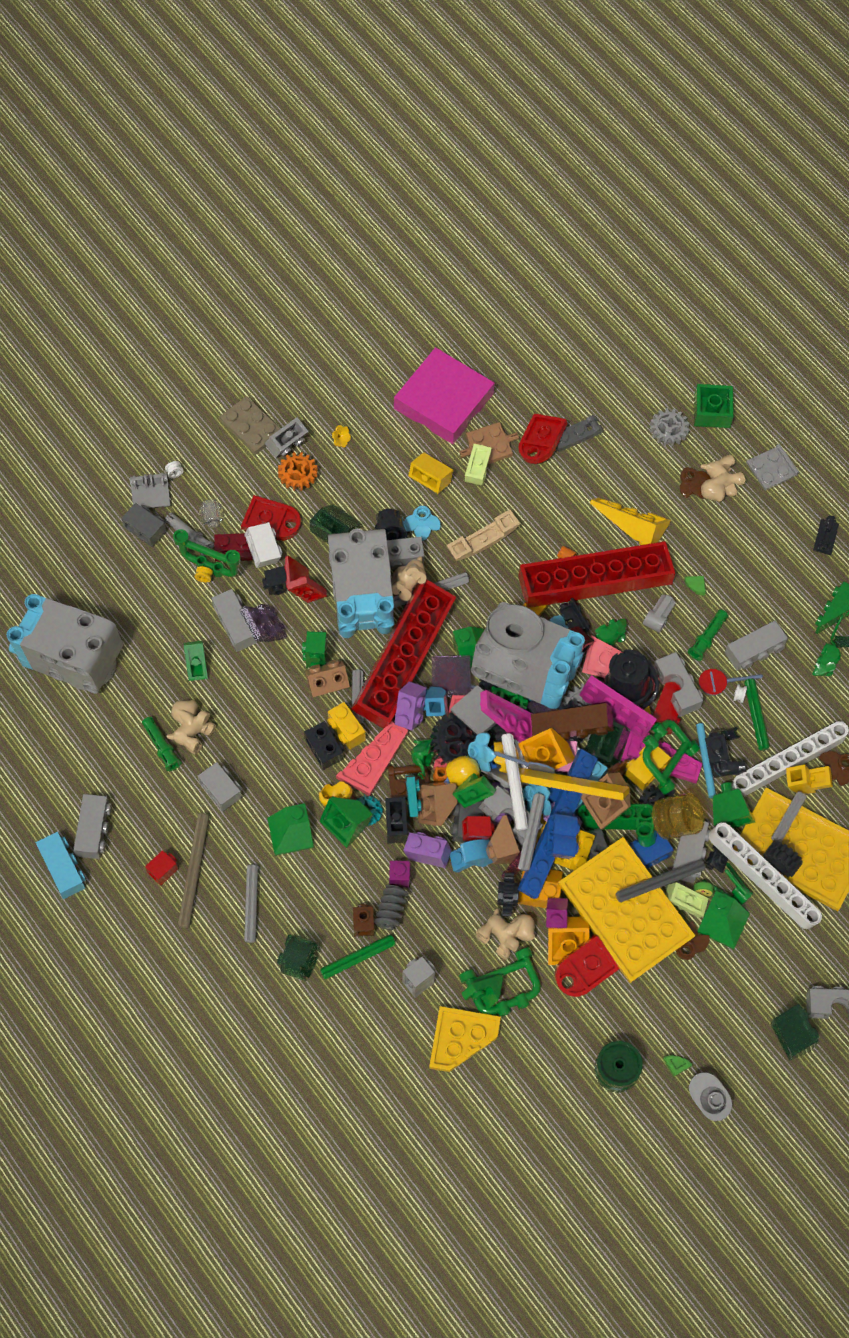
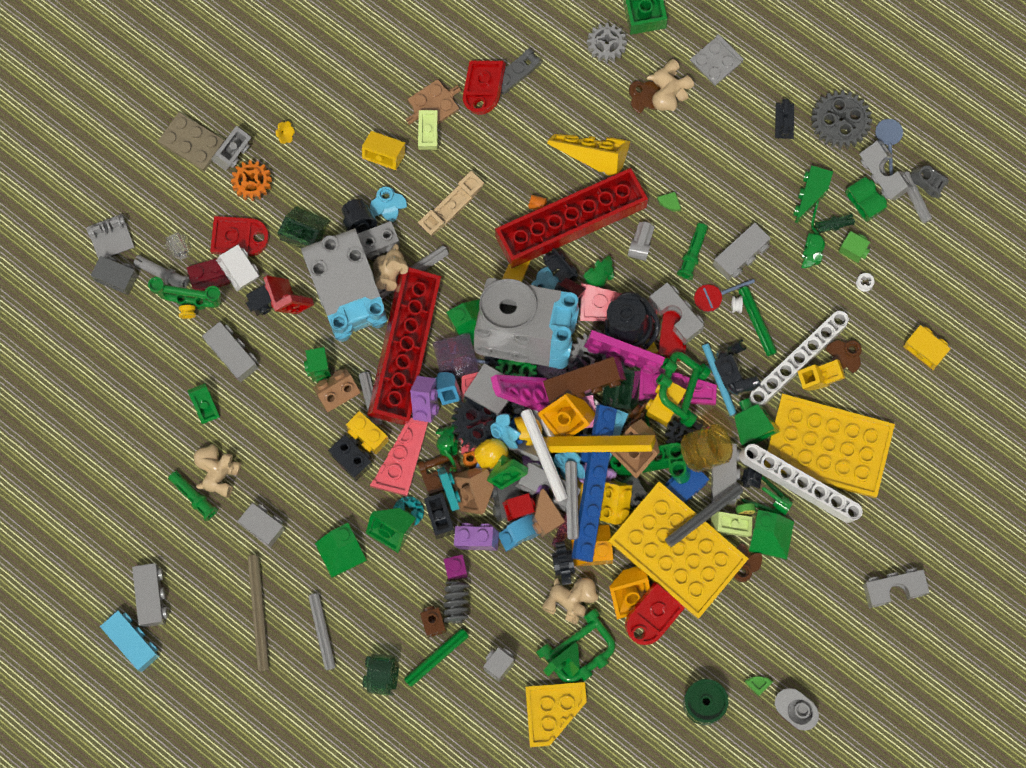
camera: 10 degrees left, 10 degrees up
light grey piece [6,594,124,694] -> none
red brick [145,850,178,886] -> none
white bush [165,461,184,478] -> none
clear purple slope [240,604,288,642] -> none
yellow hair [319,781,353,807] -> none
dark pink tile [394,347,495,444] -> none
sand blue piece [494,751,555,773] -> none
blue brick [546,814,580,859] -> none
magenta brick [546,898,568,928] -> none
black tyre [763,841,803,877] -> none
clear green slope [770,1004,819,1061] -> none
light grey axle [771,792,806,842] -> none

